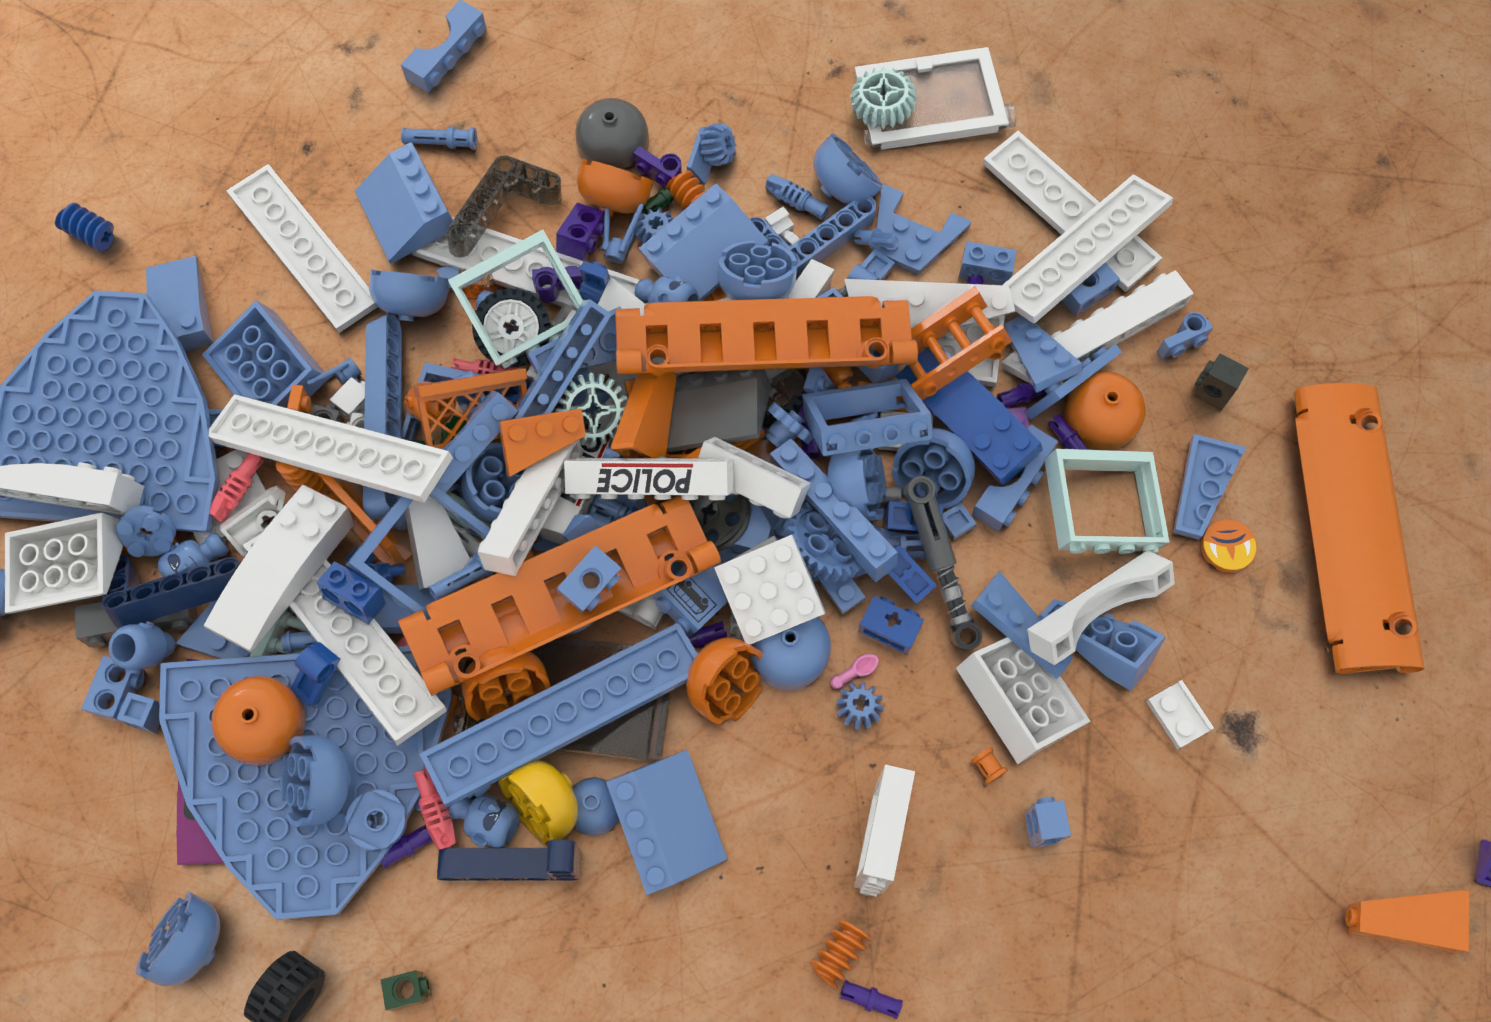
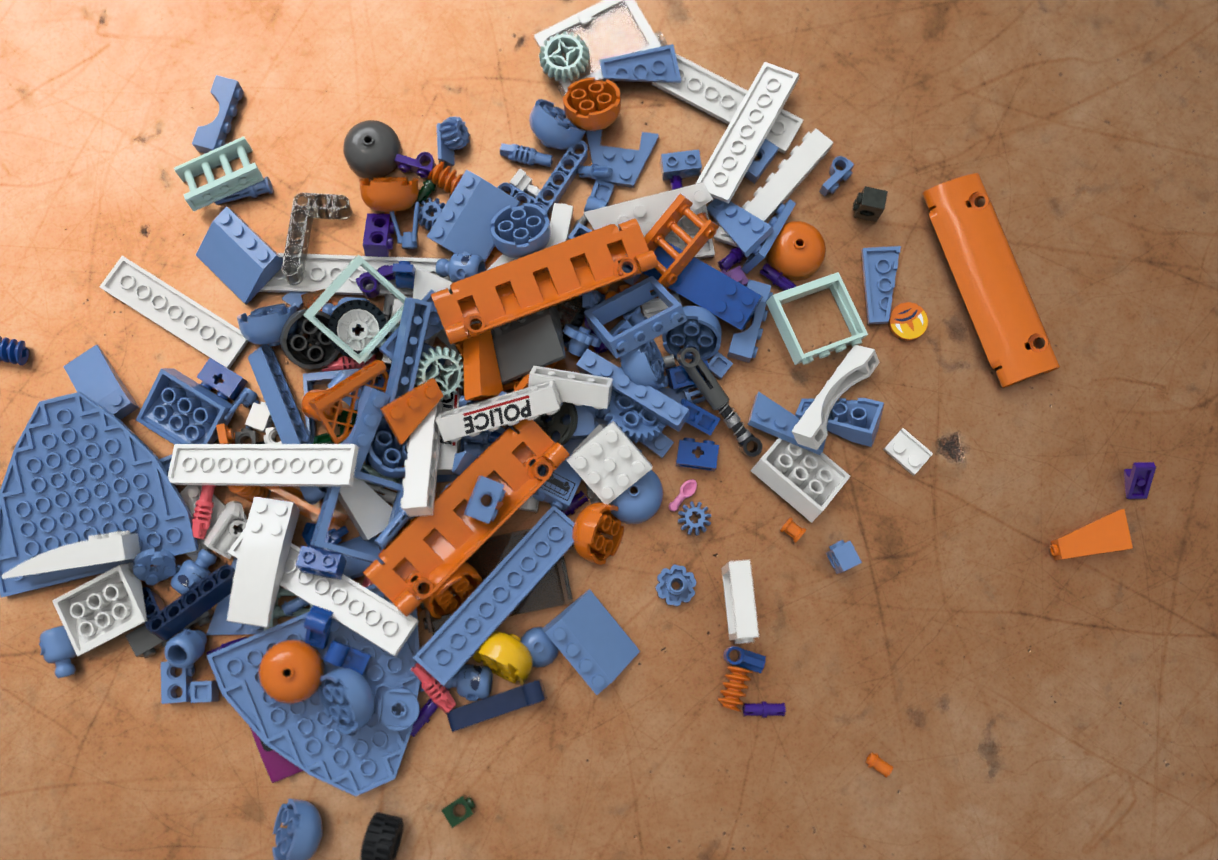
camera: 20 degrees left, 10 degrees up
none -> light aqua fence [174,136,264,212]
none -> brick [197,358,247,401]
none -> dark grey cylinder [280,309,339,369]
none -> blue plate [324,640,371,675]
none -> orange cylinder [563,77,621,131]
none -> medium blue wing [599,44,681,83]
none -> medium blue plant [655,565,697,606]
none -> blue piece [723,646,766,674]

